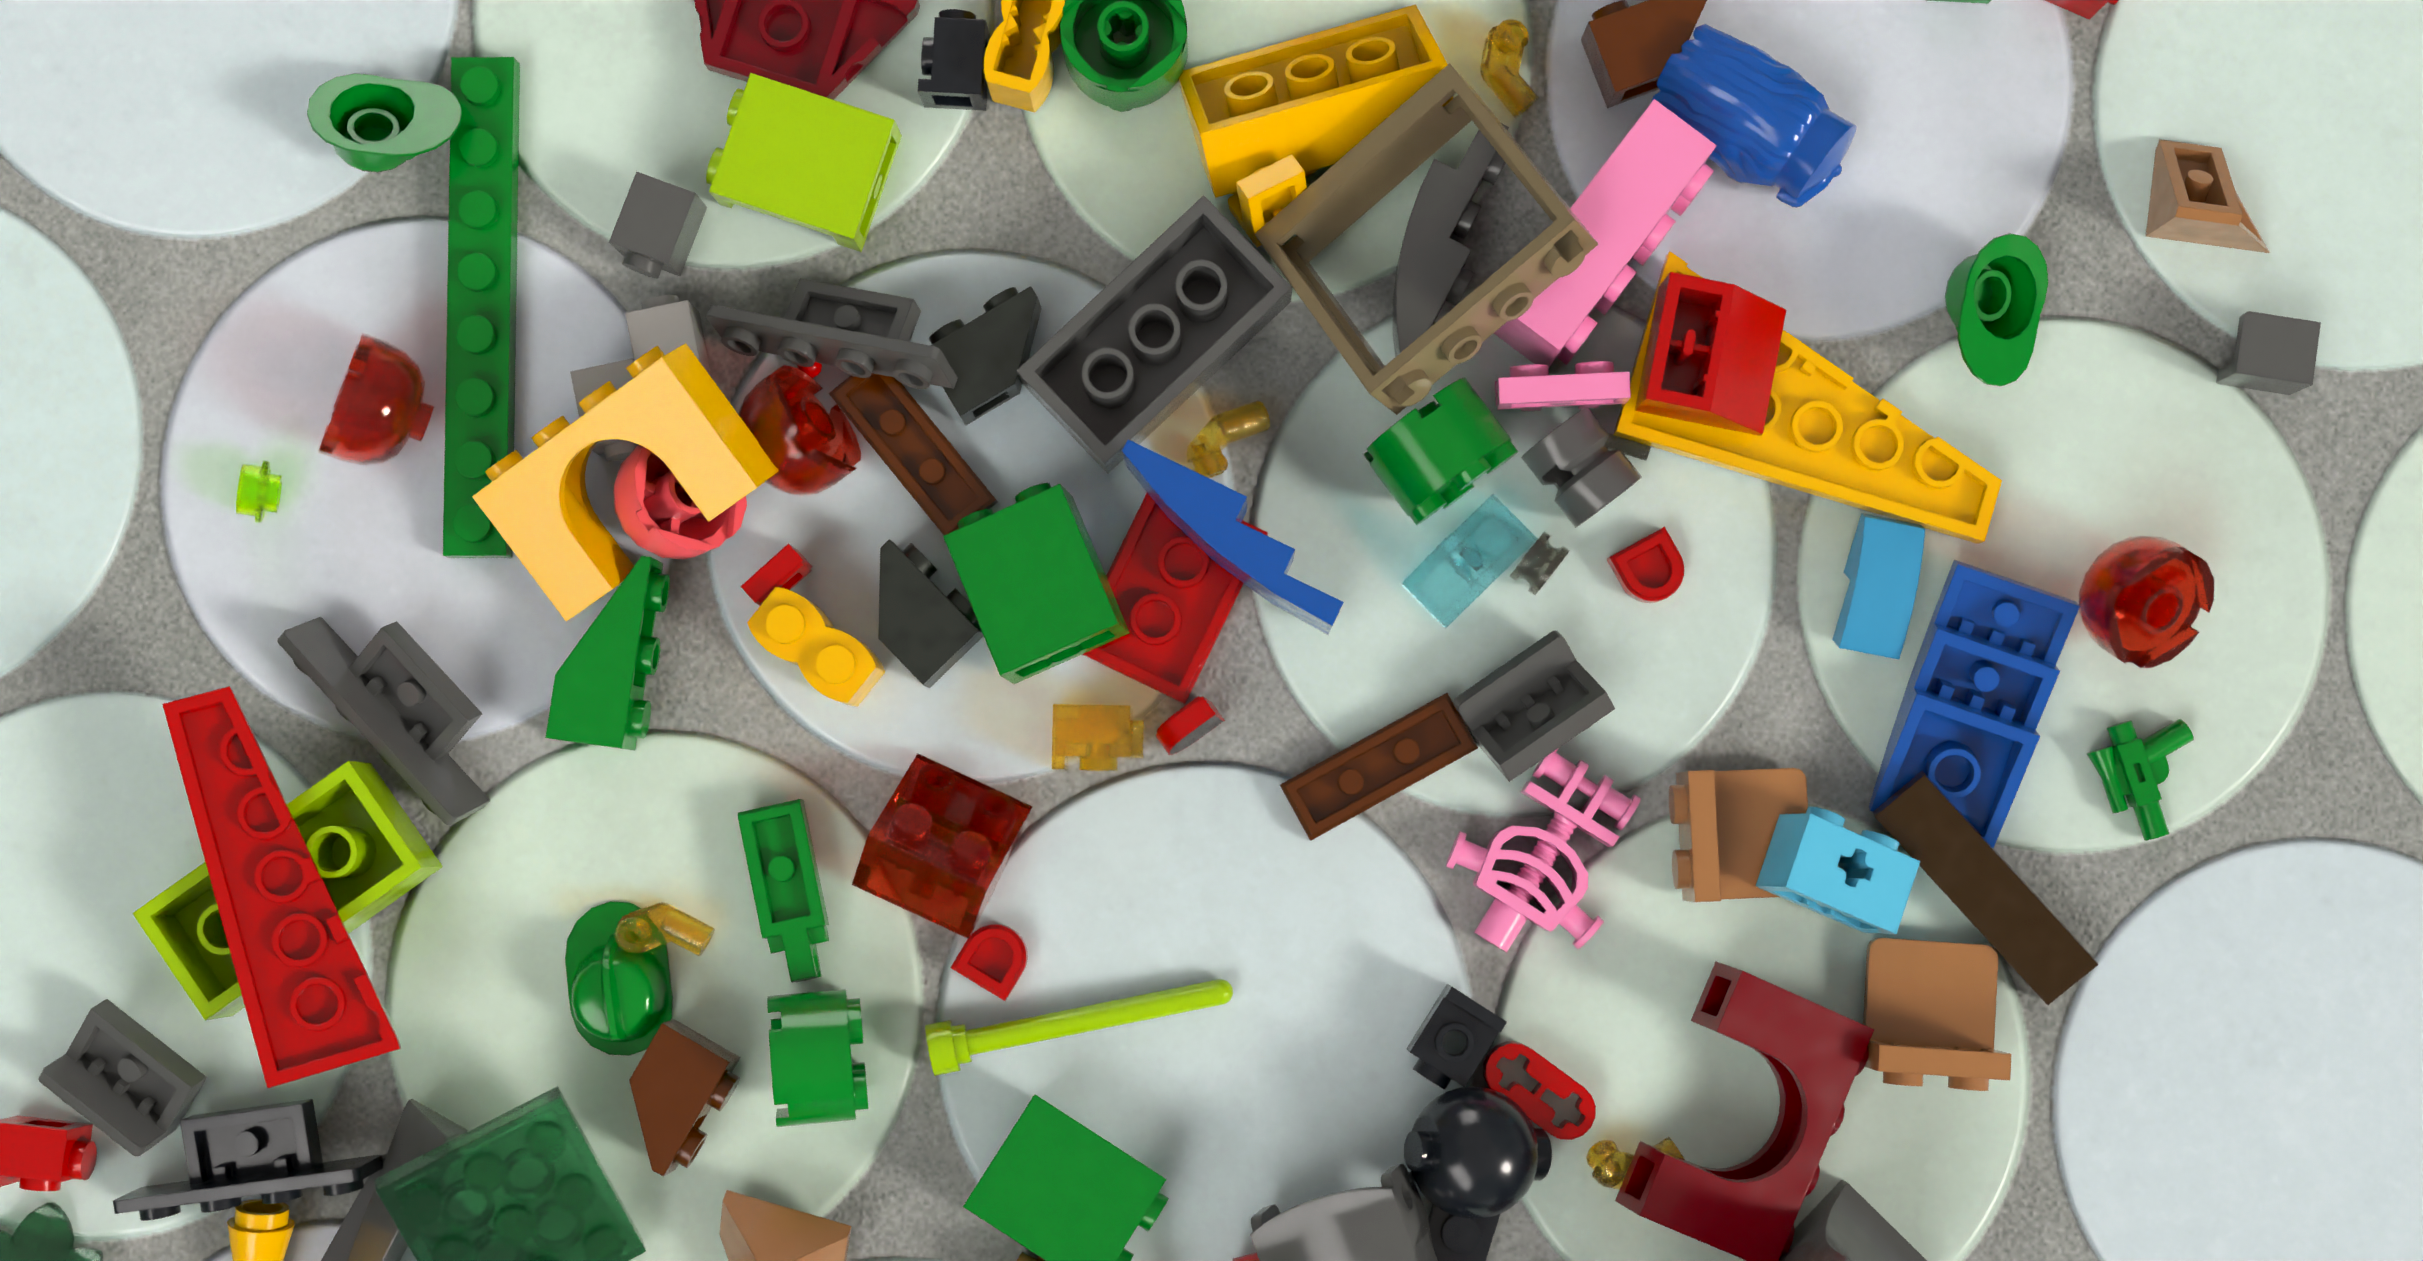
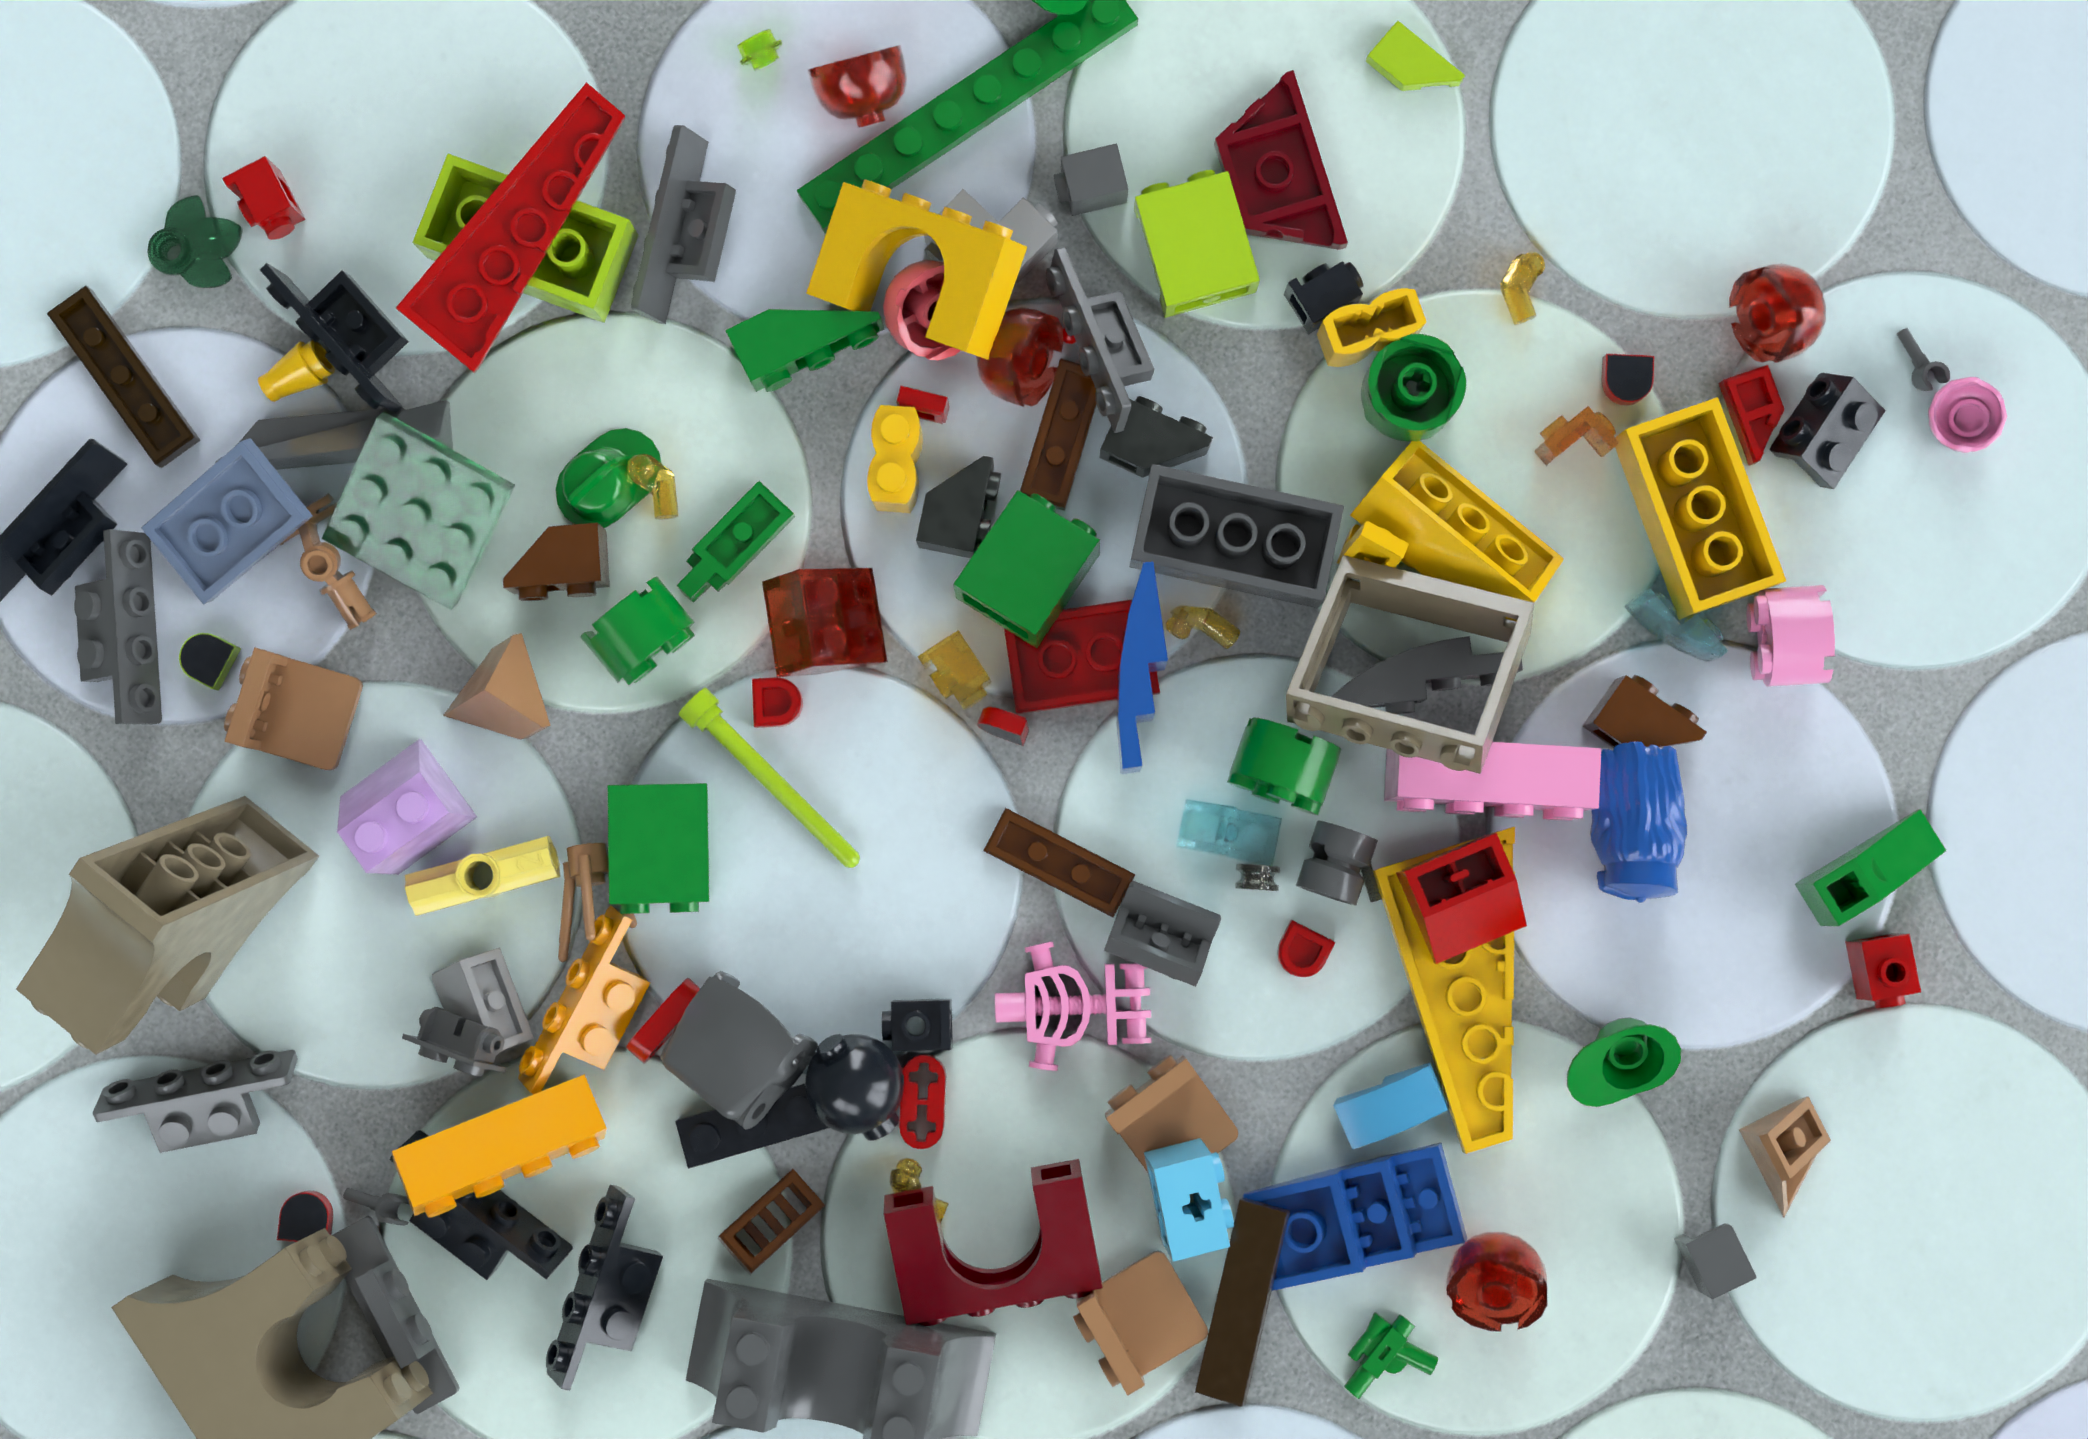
camera: 55 degrees right, 0 degrees up
dark grey bracket [38,999,207,1156] -> none
clear yellow arm [1480,19,1539,118] -> none
bright pink plate [1495,361,1631,411] -> none

